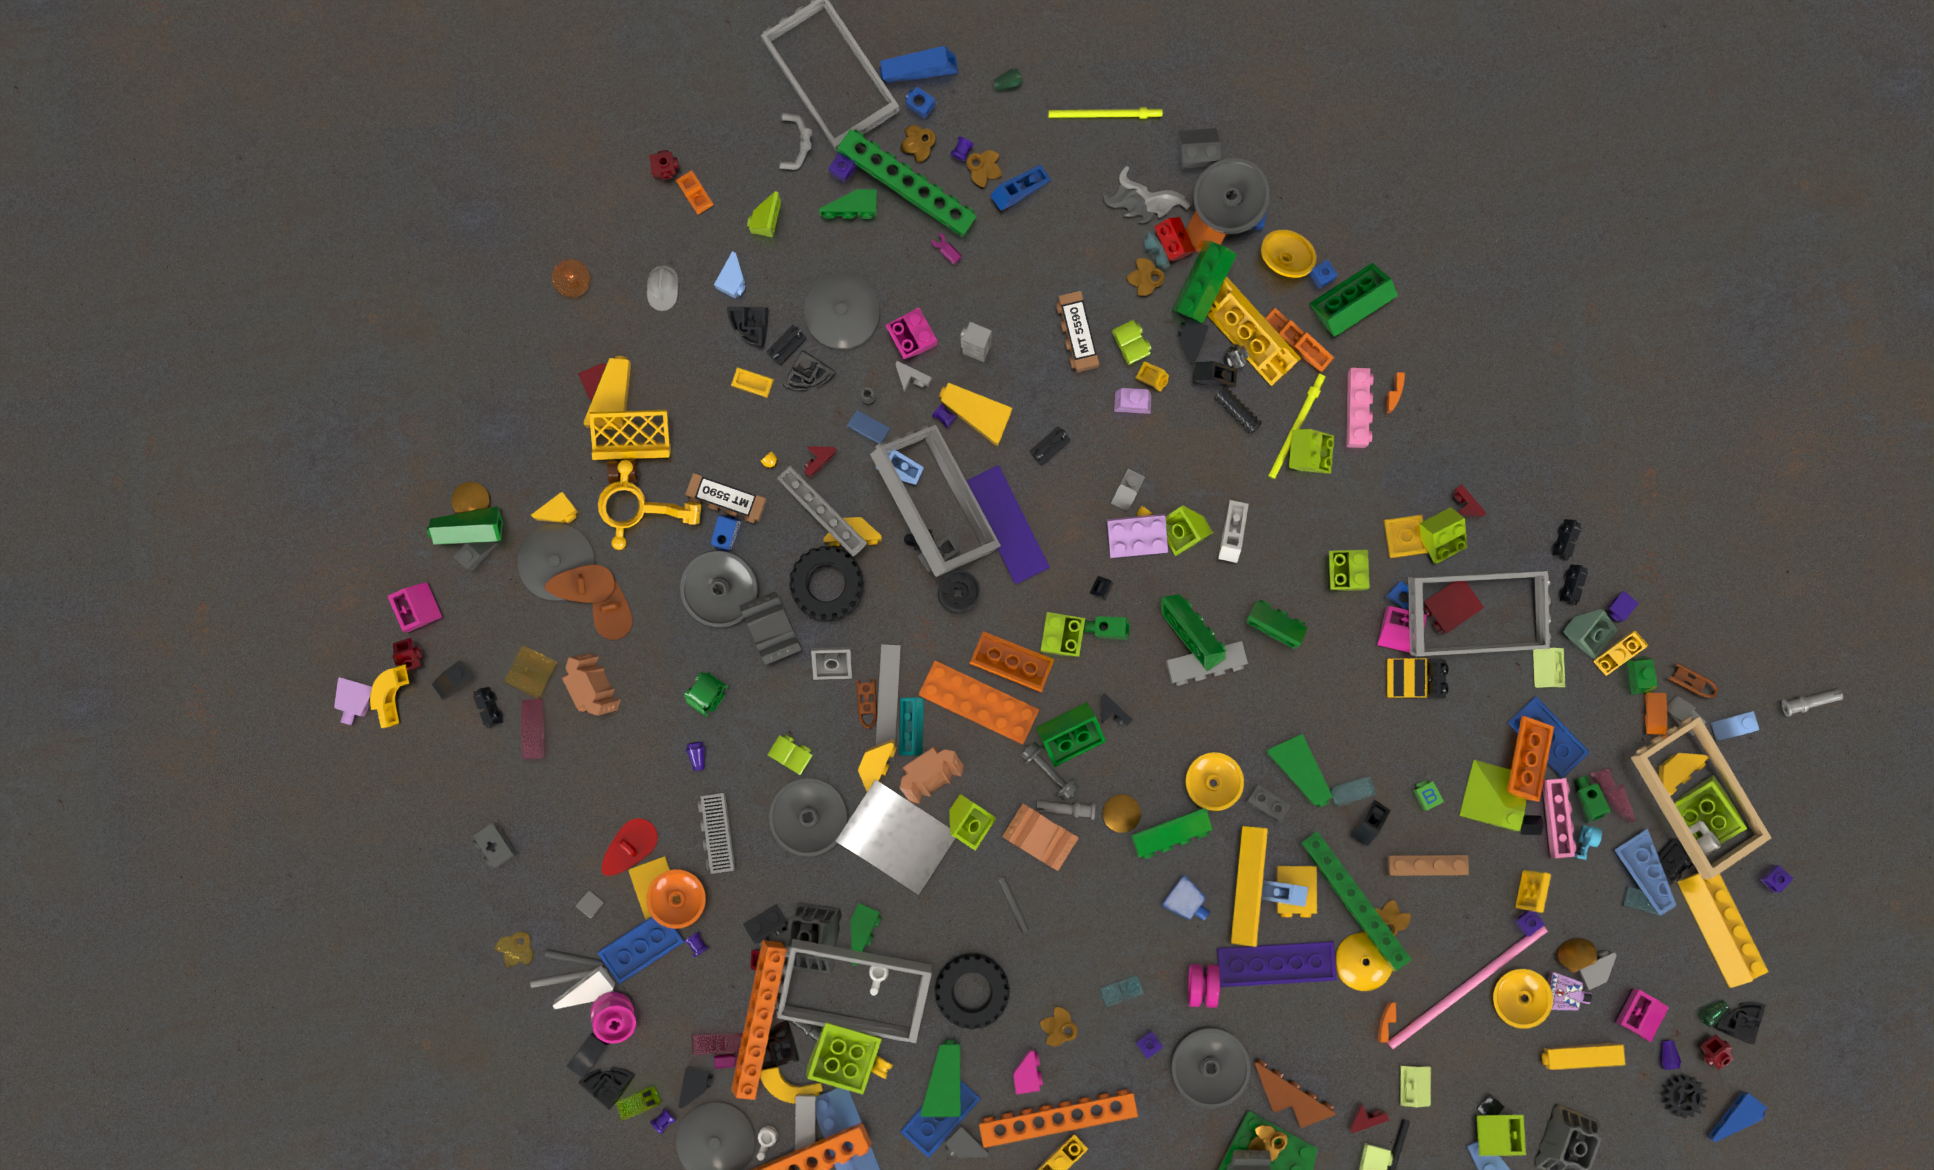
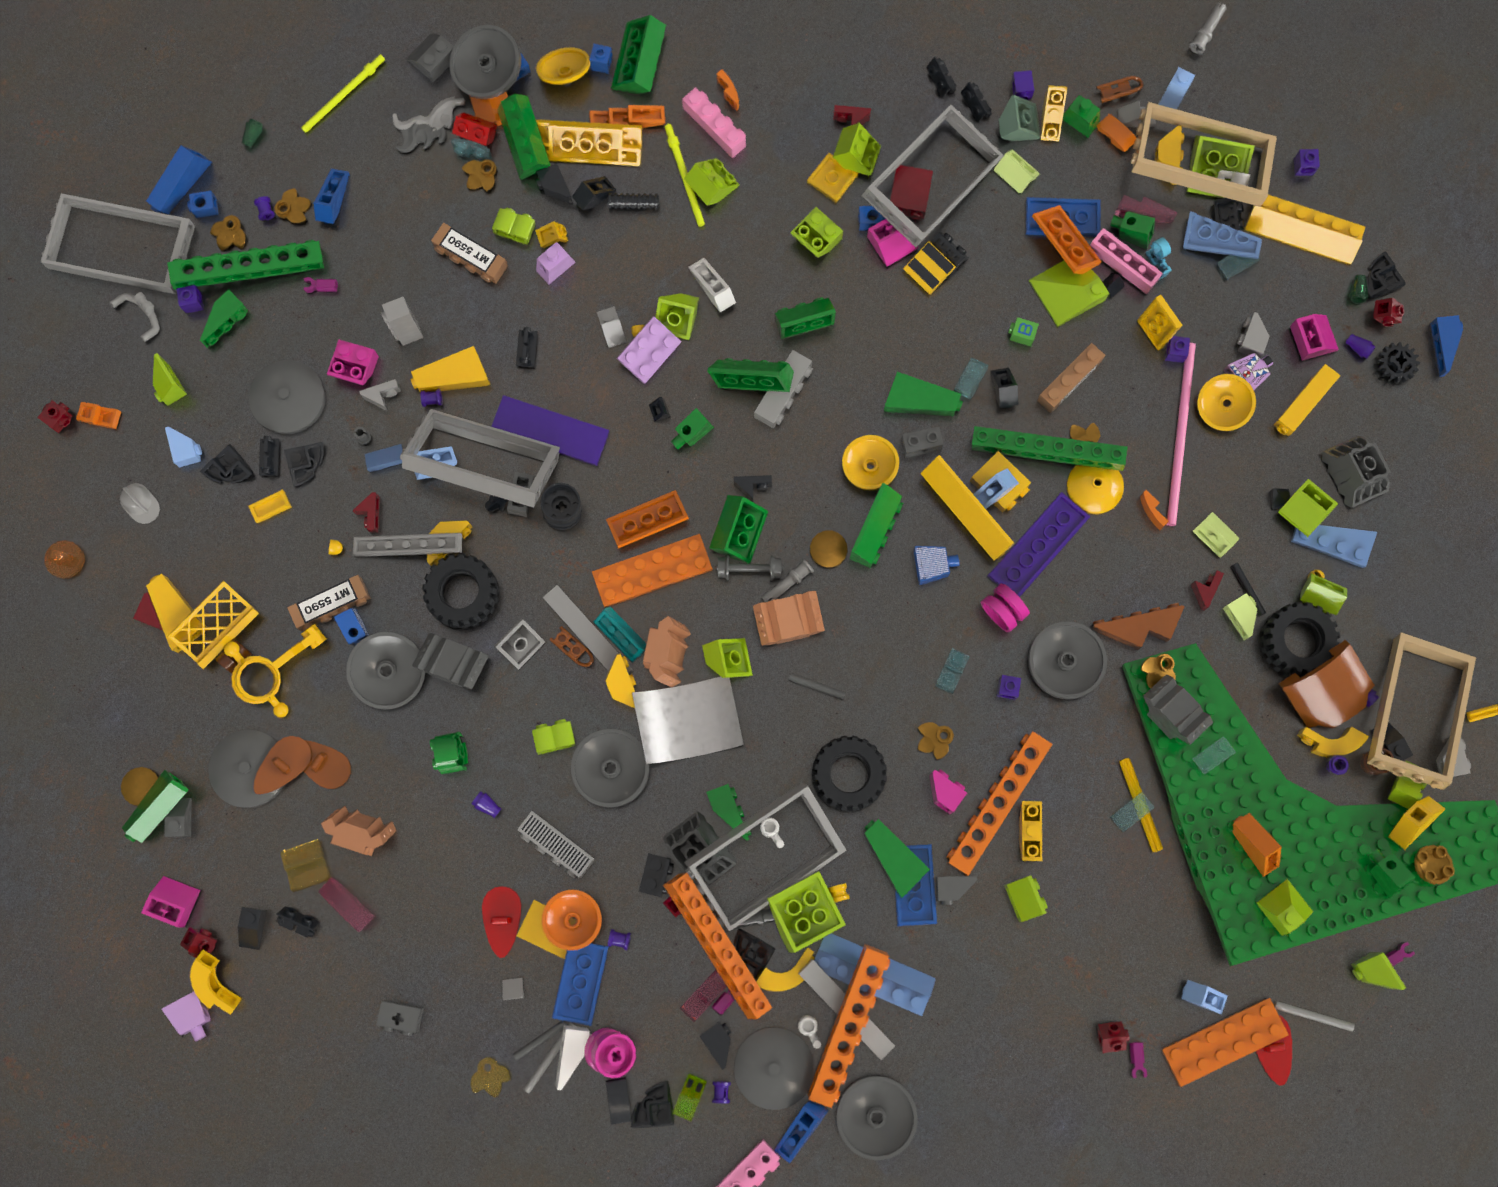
camera: 45 degrees left, 5 degrees down
yellow slope [531,492,578,524] -> none
lime slope [1040,612,1085,657] -> none
dark grey gear [1224,344,1249,368] -> none
pearl gold dish [1558,938,1597,973] -> none

